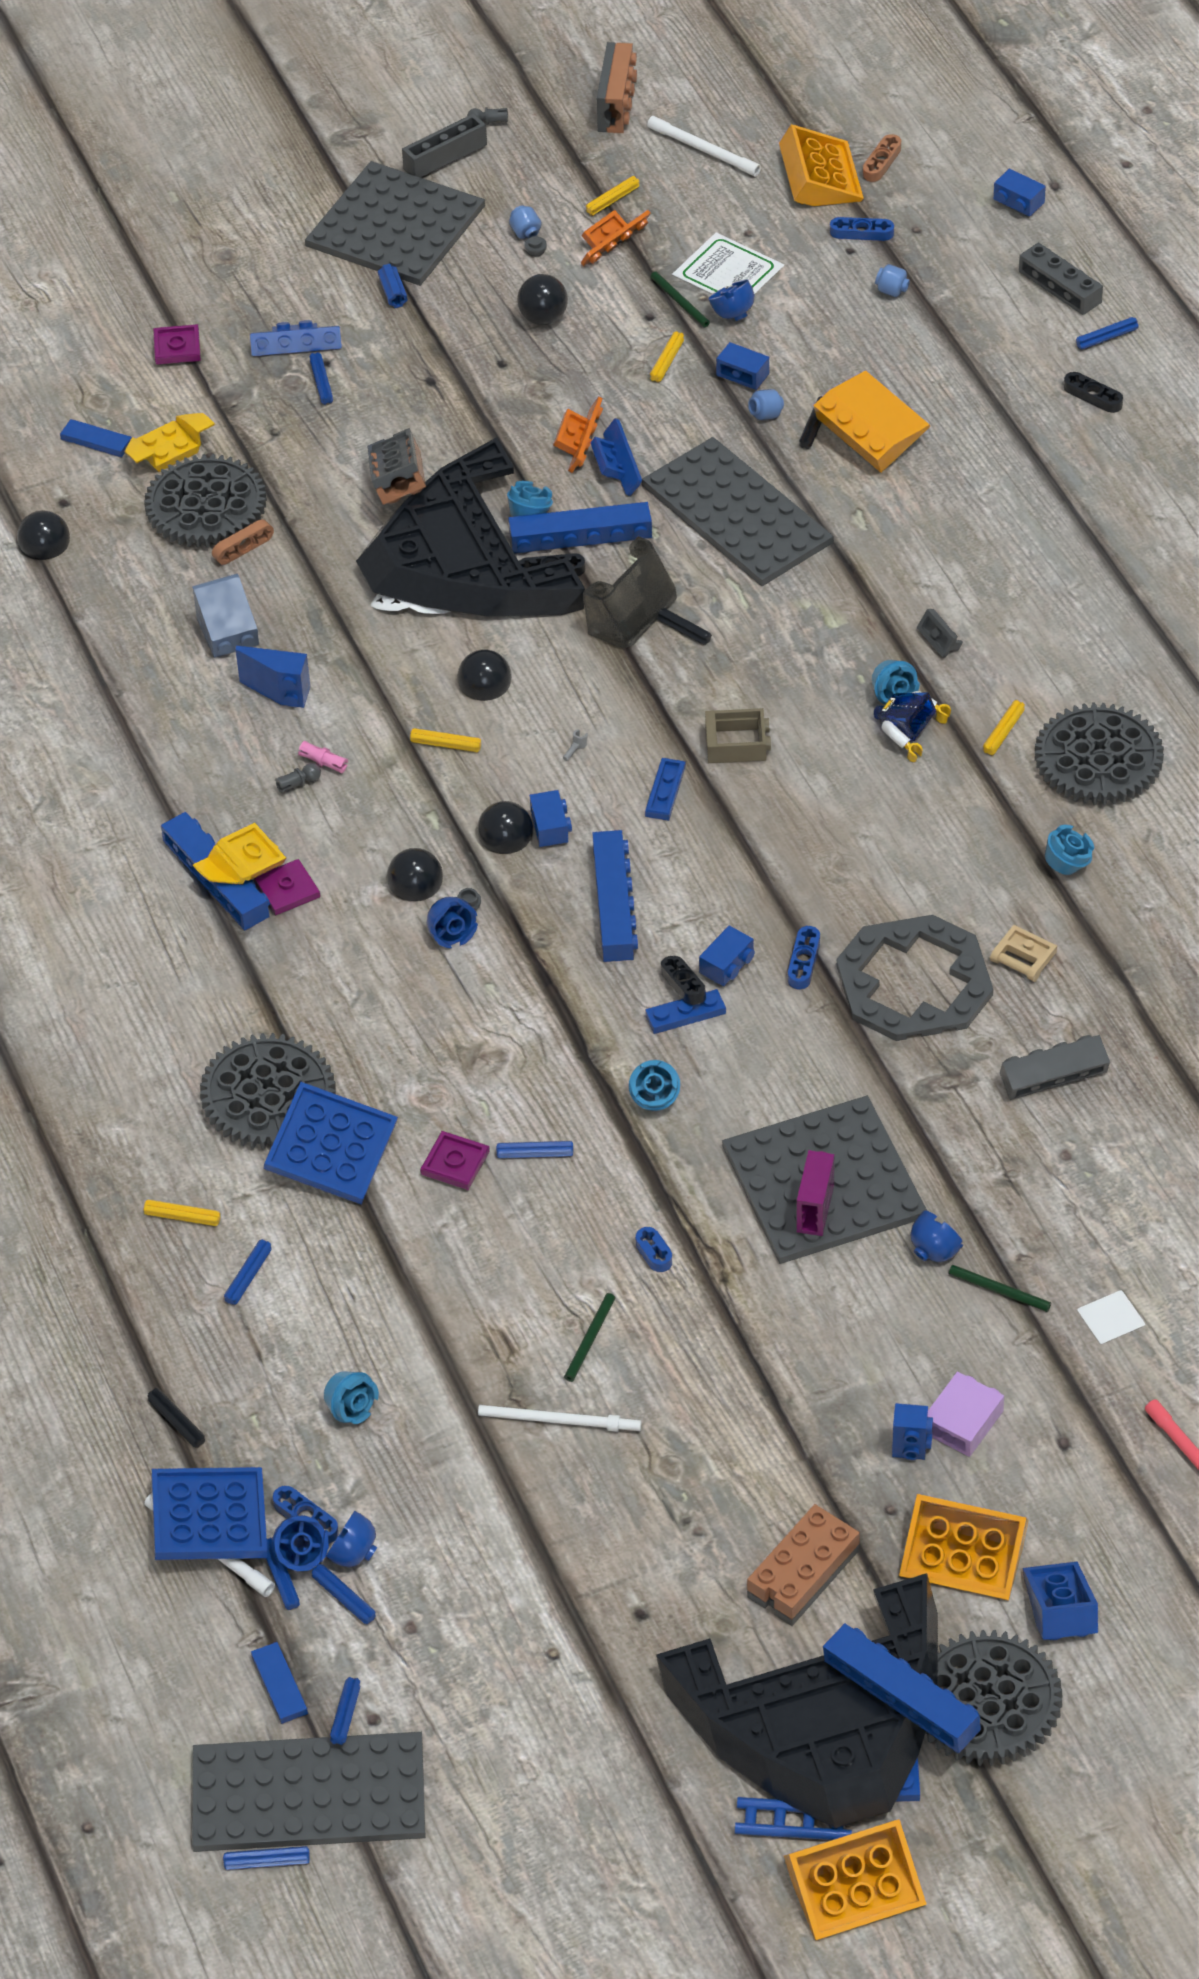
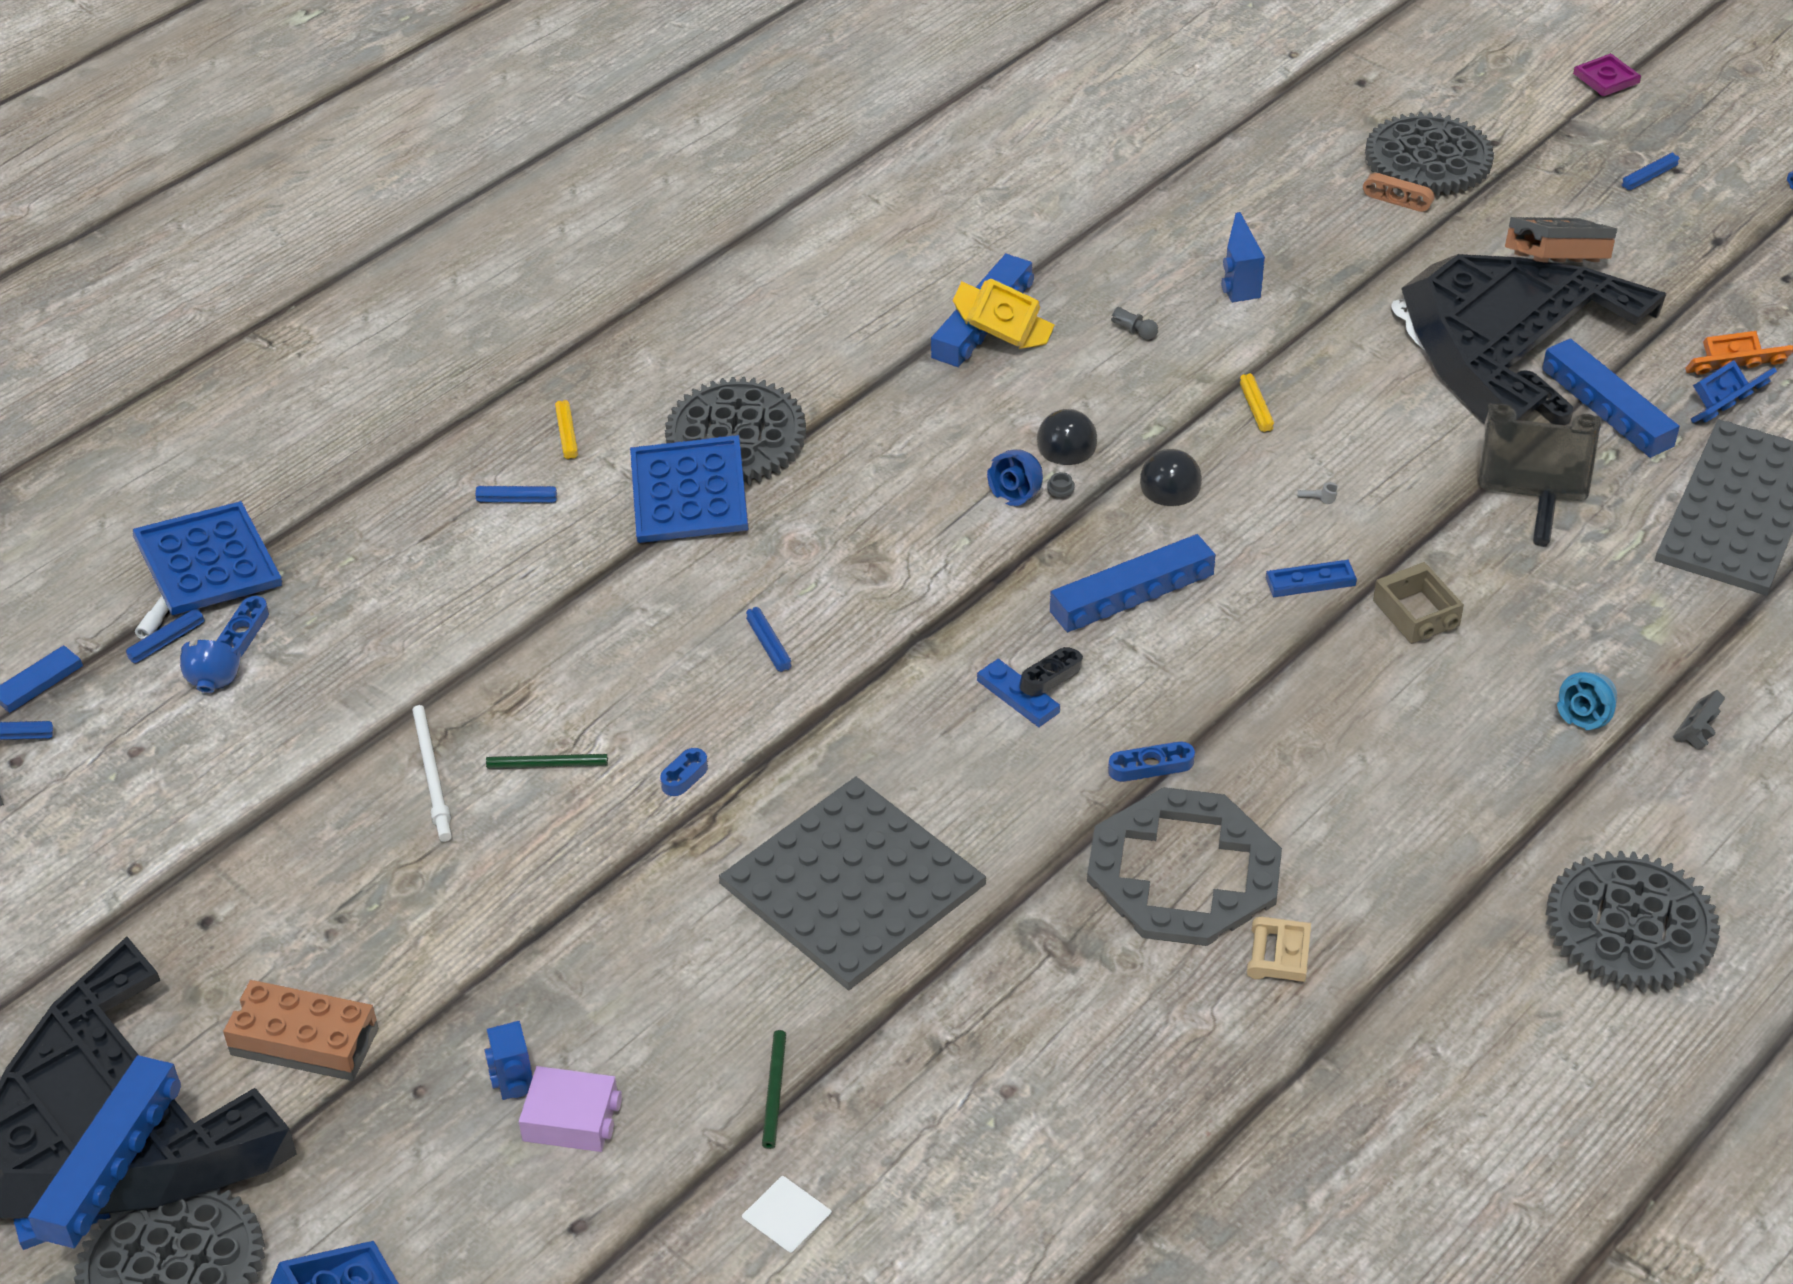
camera: 65 degrees right, 5 degrees down
black piece [17,510,70,560] -> none
blue tile [60,419,132,457] -> none
yellow piece [125,413,215,472] -> none
black axle [147,1388,205,1448] -> none
slope [192,573,259,658] -> none
bracket [250,320,342,356] -> none
magenta plate [254,859,321,916] -> none
blue cylinder [272,1515,329,1571] -> none
bright pink pin [298,741,348,773] -> none
blue axle [312,1564,376,1624] -> none
dark azure cone [324,1371,379,1424] -> none
magenta plate [420,1131,490,1190] -> none
black piece [458,649,512,701] -> none
dark azure cone [507,481,553,517] -> none
blue brick [529,790,572,847] -> none
dark azure cone [629,1060,680,1111] -> none
blue brick [699,925,755,987] -> none
magenta brick [797,1150,835,1236] -> none
clear blue torso [874,691,951,762] -> none
light orange slope [899,1494,1029,1600] -> none
blue cylinder [910,1211,963,1262] -> none
yellow axle [983,700,1025,755] -> none
dark grey brick [1000,1035,1110,1100] -> none
dark azure cone [1045,825,1095,875] -> none

